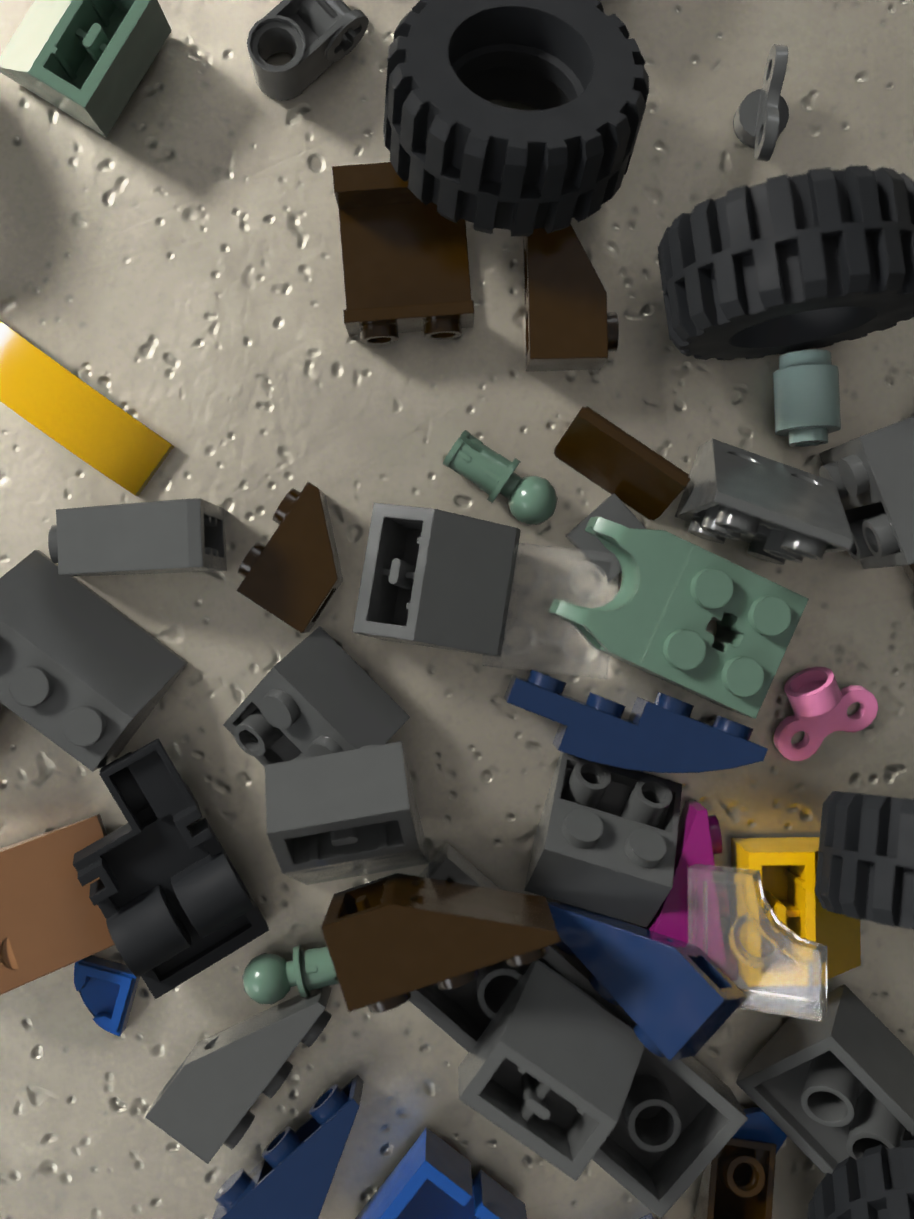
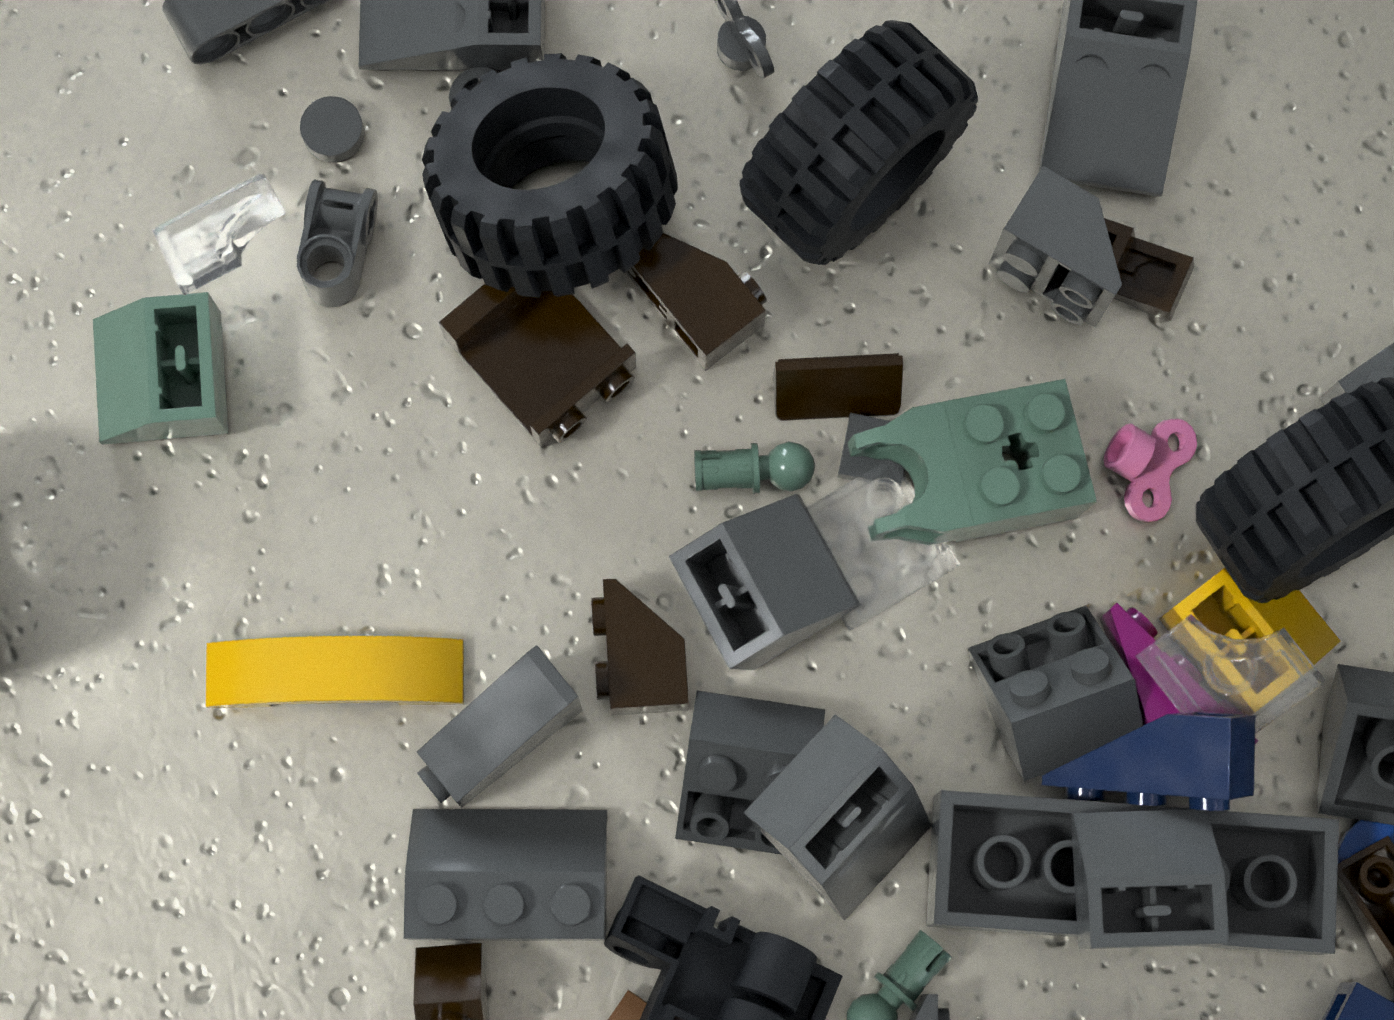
camera: 45 degrees left, 10 degrees down
dark brown slope [321,873,561,1013] -> none
dark blue slope [504,669,768,773] -> none
dark grey slope [675,438,854,565] -> none
light aqua brick [773,349,841,447] -> none

